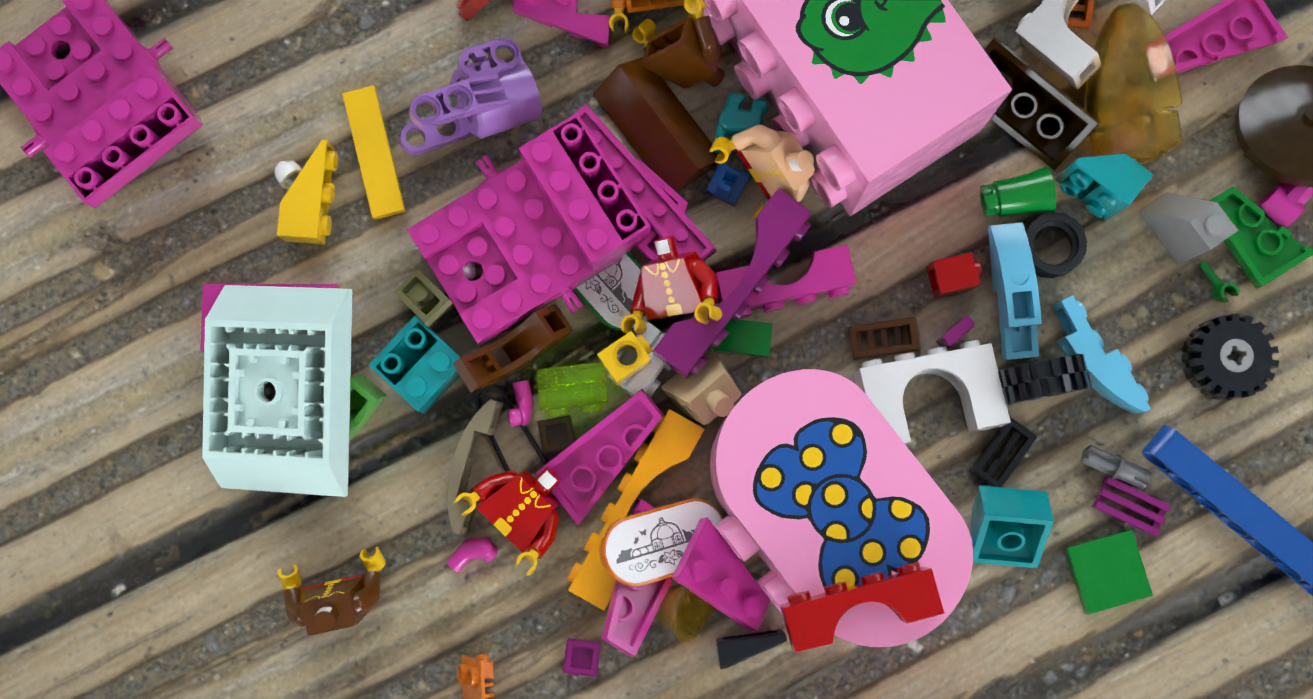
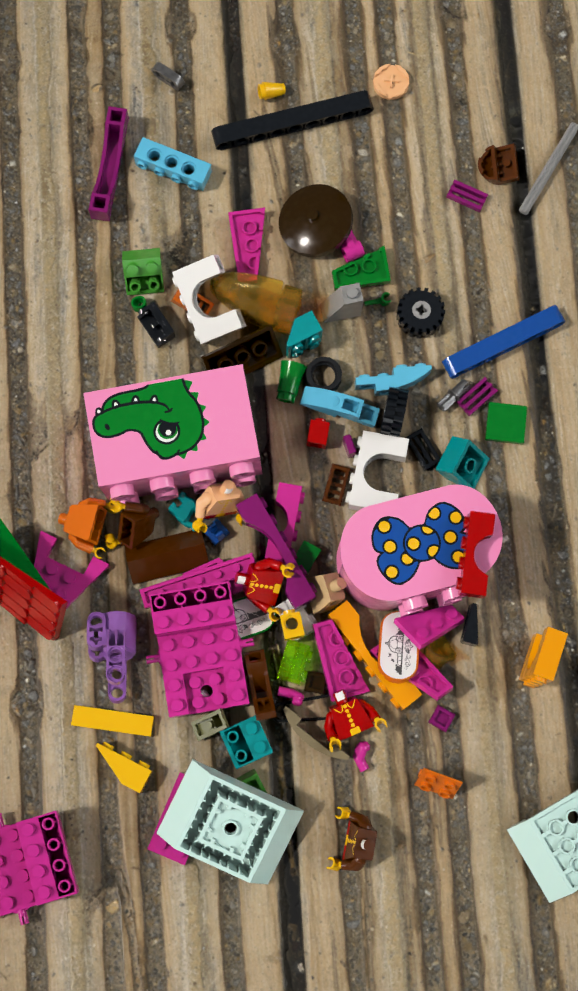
camera: 70 degrees left, 5 degrees down
white hinge [274,160,302,189] -> none

